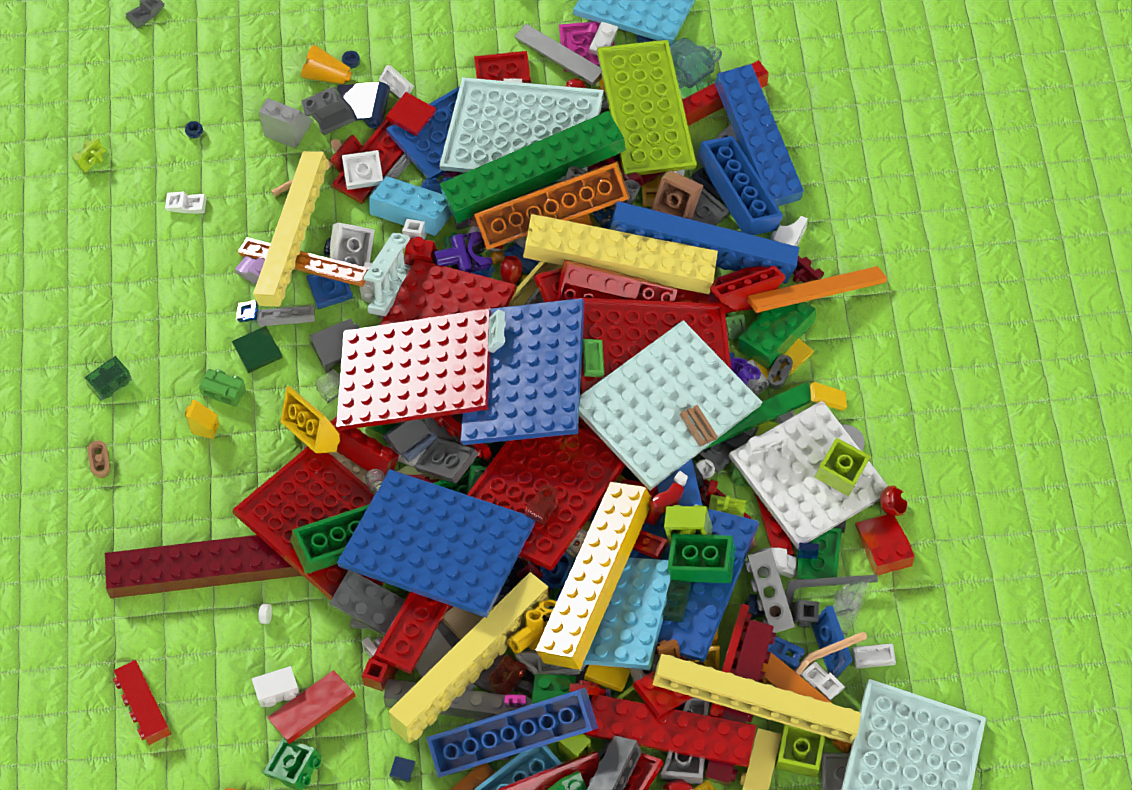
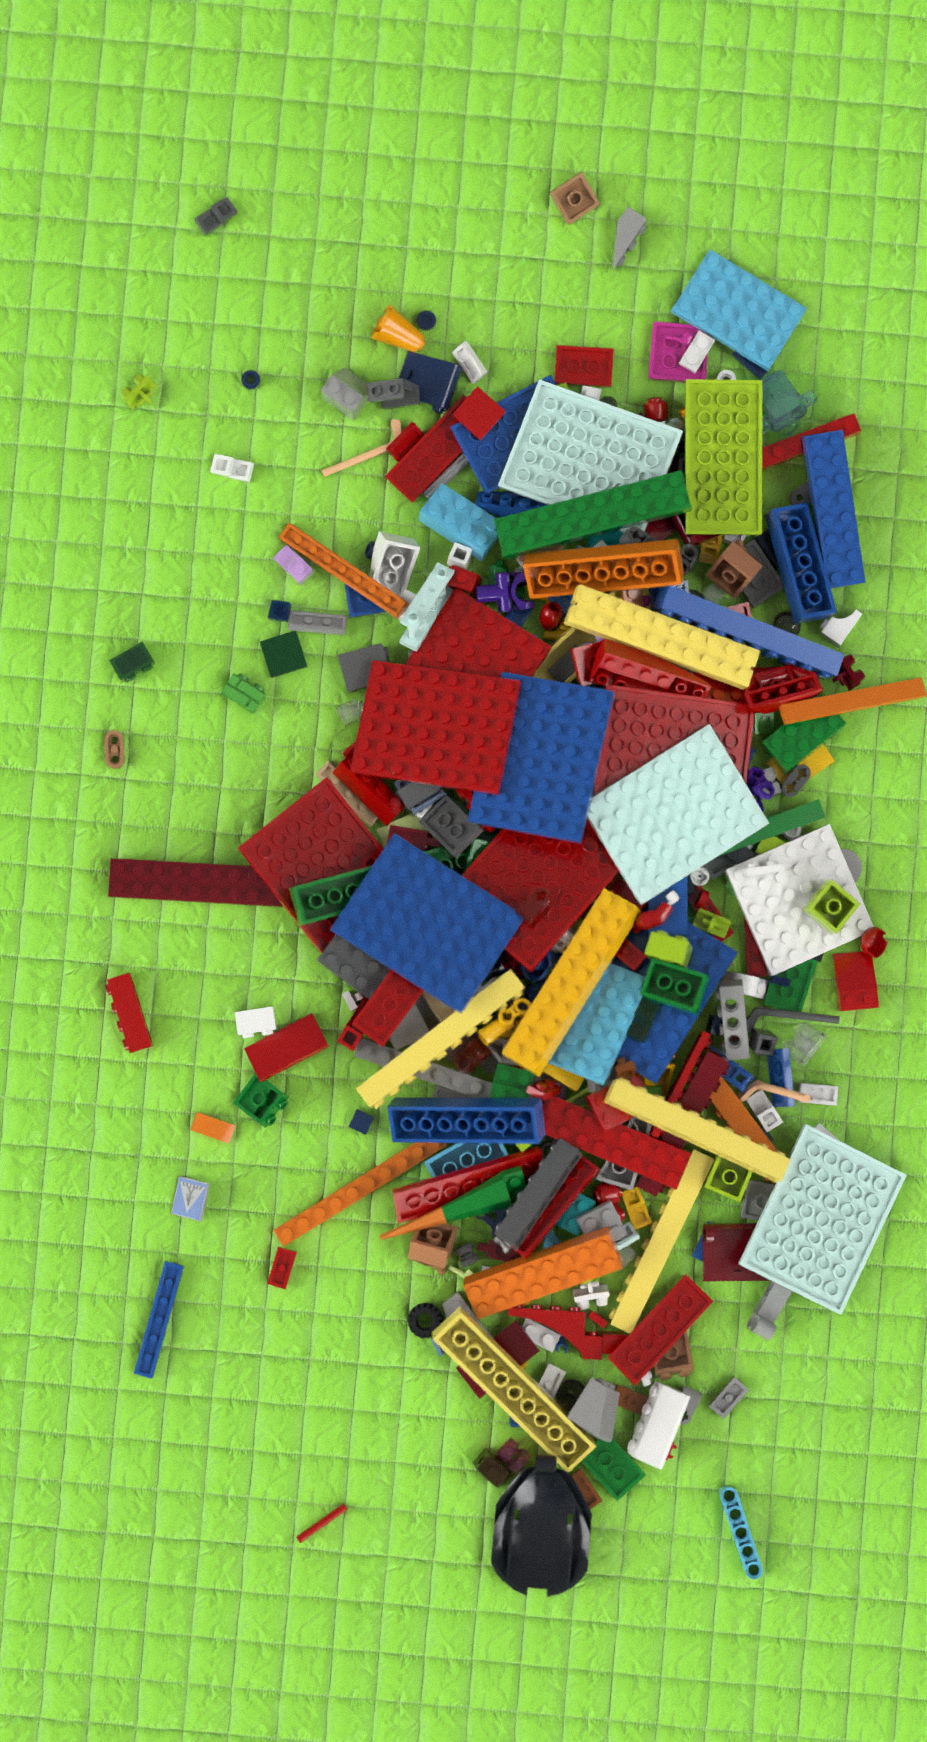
camera: 10 degrees right, 25 degrees up
yellow slope [185,400,220,439] -> none
light yellow brick [253,151,329,307] -> none
white tile [258,604,272,624] -> none
yellow slope [280,386,340,453] -> none
white plate [342,150,383,190] -> none
clear brick [365,469,385,495] -> none
light aqua plate [488,310,506,353] -> none
dark pink tile [505,695,527,708] -> none
light grey tile [515,24,602,86] -> none
bright green tile [582,339,604,377] -> none
medium nougat tile [680,405,718,447] -> none
yellow tile [810,382,847,411] -> none

